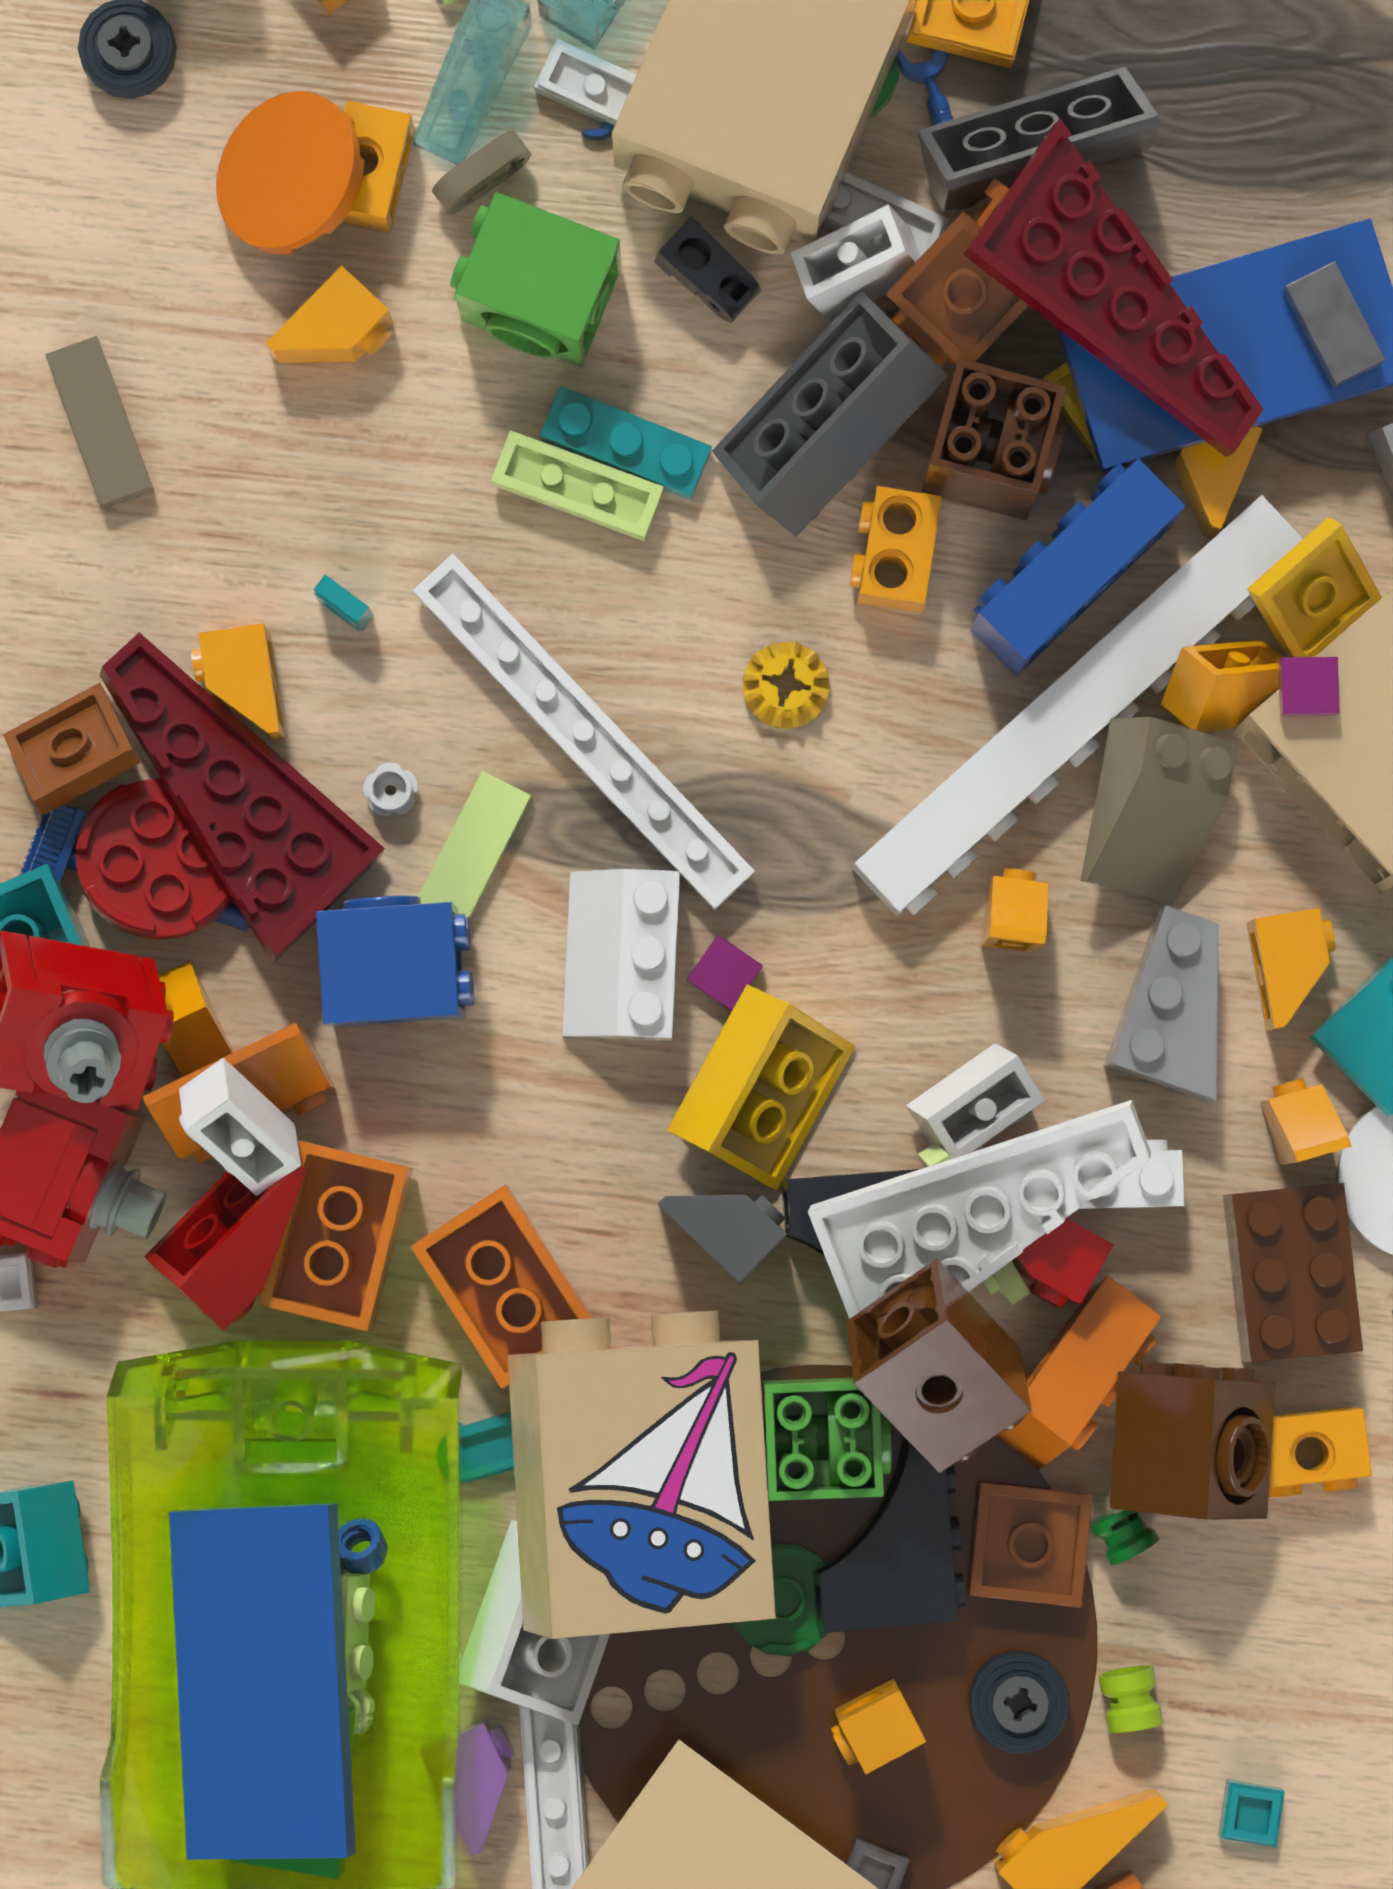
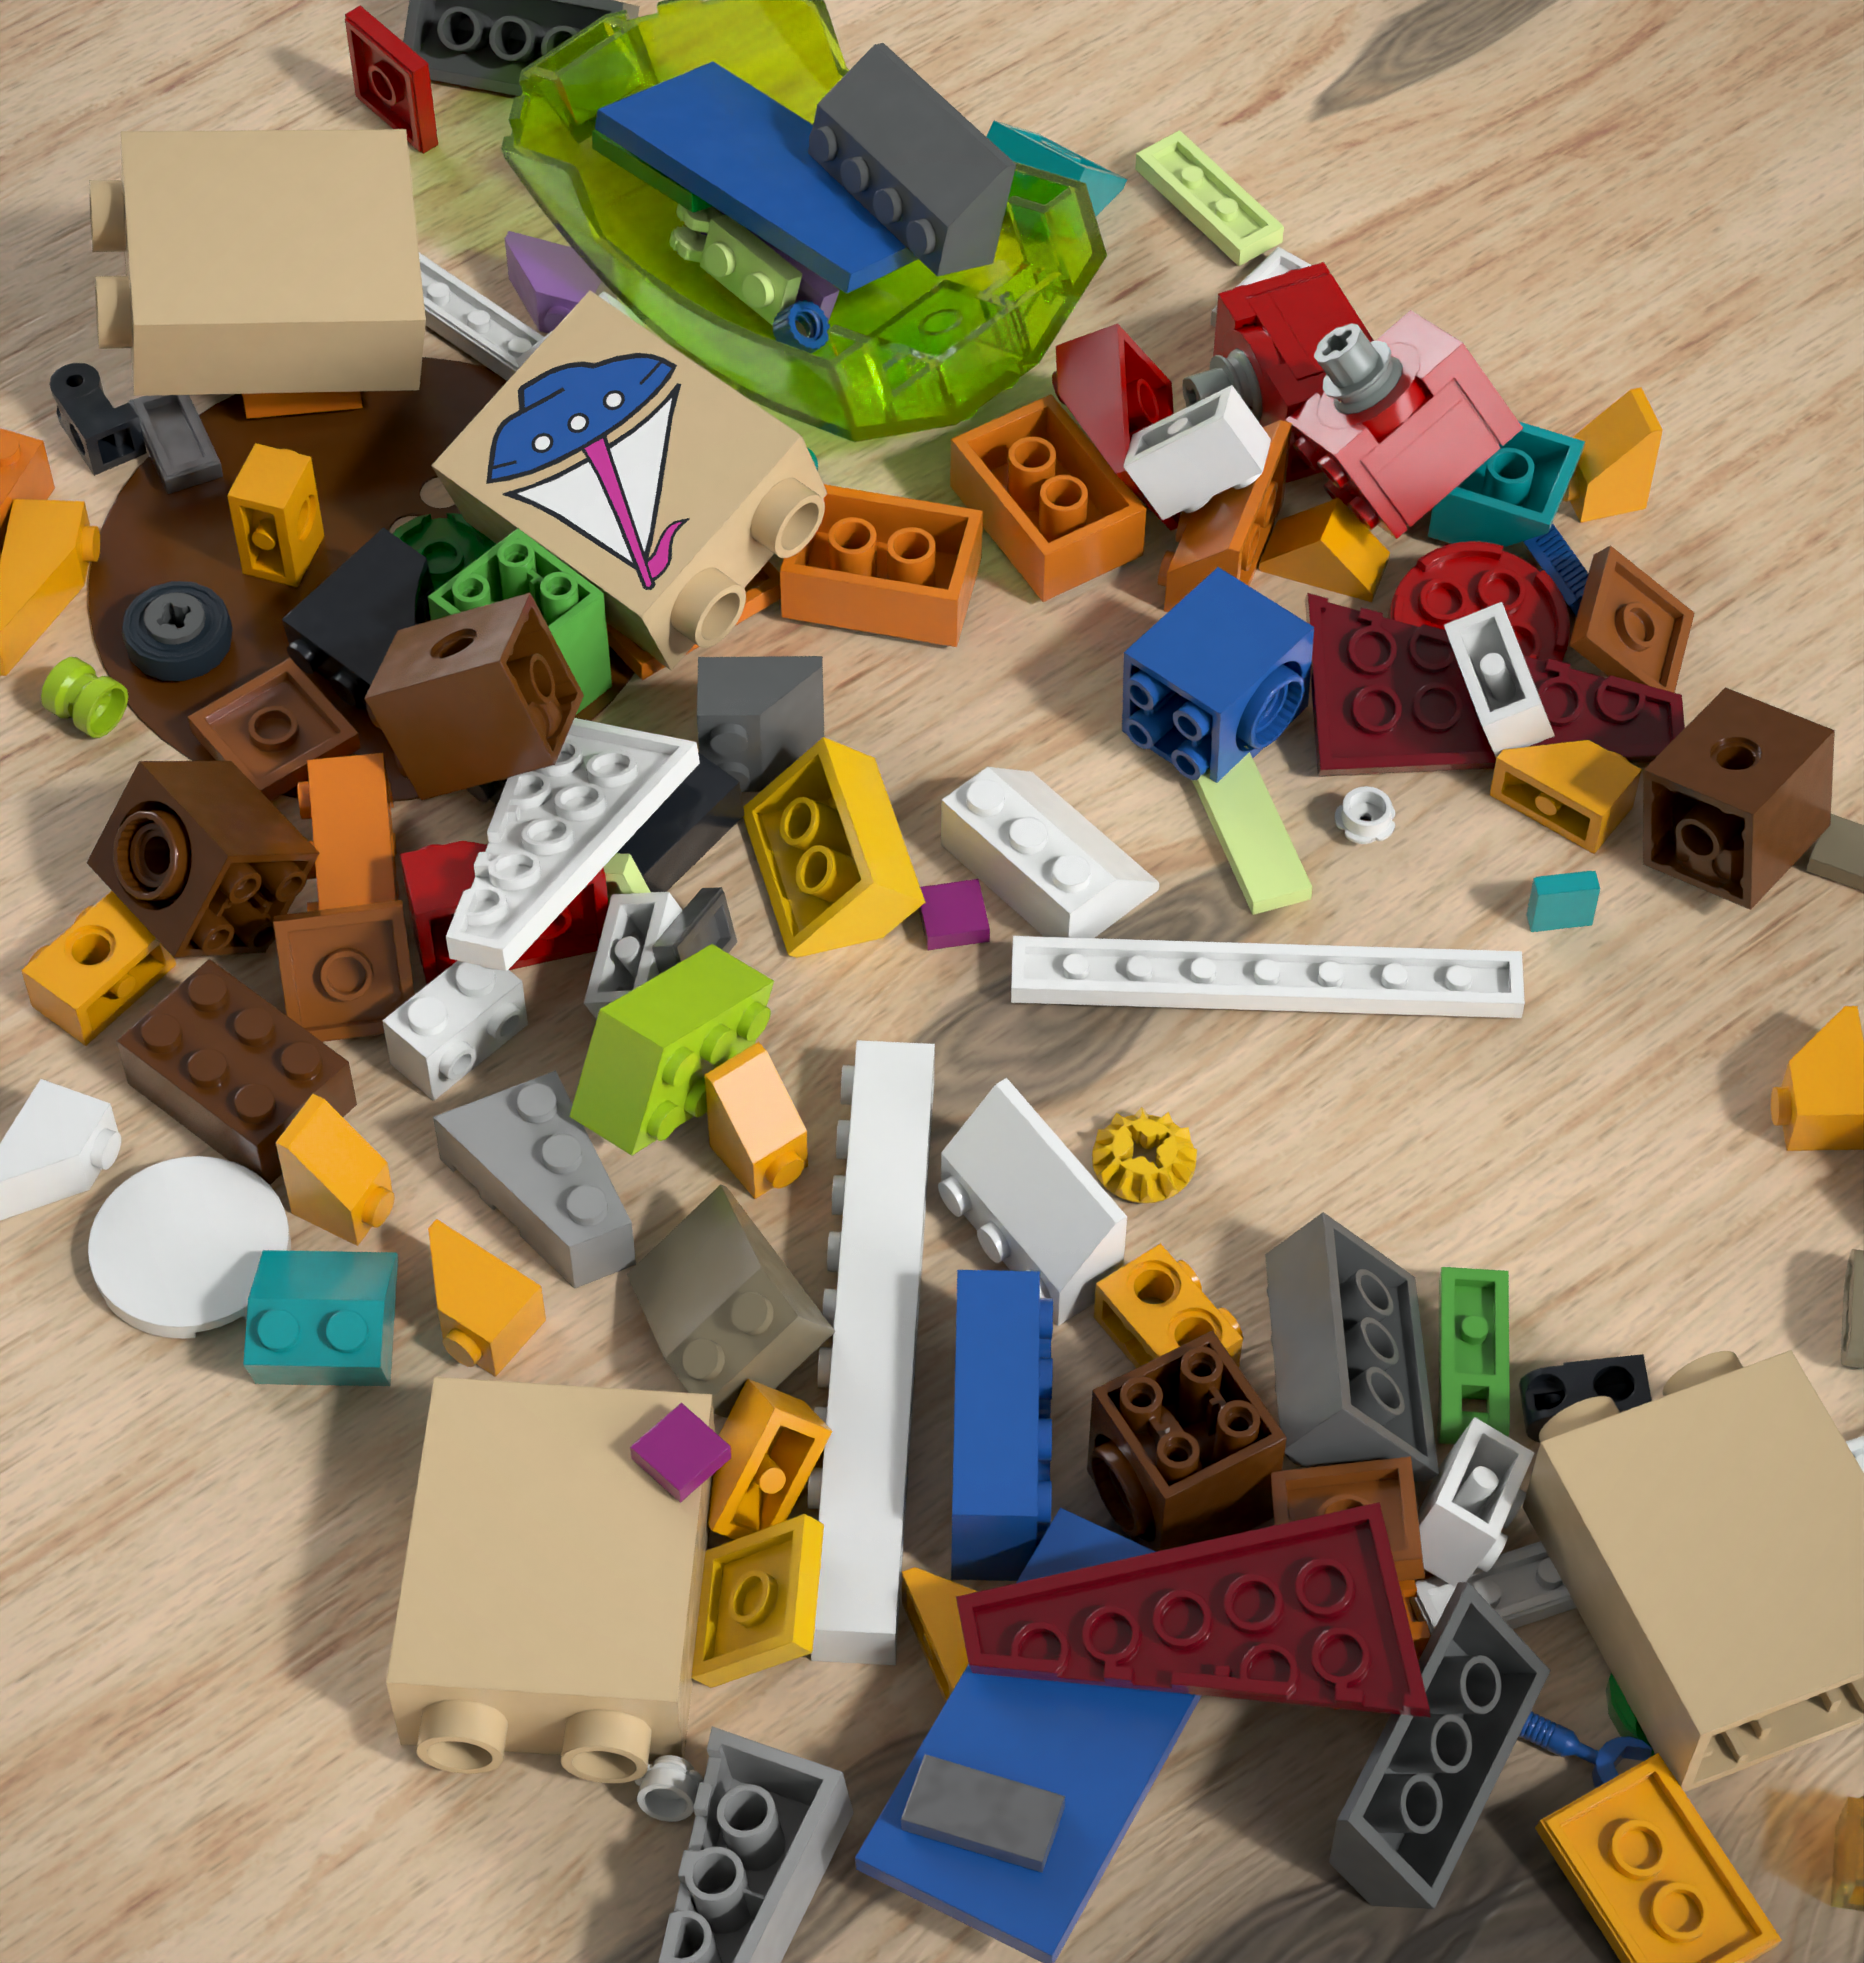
camera: 135 degrees right, 30 degrees down
bright green brick [450,191,622,367] -> none
yellowish green plate [491,430,664,541] -> none
teal plate [540,386,712,500] -> none
none -> dark orange plate [273,900,415,1042]
none -> lime brick [569,944,774,1156]
none -> flat silver tile [652,887,737,974]
none -> dark grey slope [808,43,1016,276]
none -> white slope [938,1078,1127,1326]
none -> bright green plate [1437,1267,1510,1445]
none -> white slope [1444,602,1555,757]
none -> reddish brown brick [1643,687,1835,910]

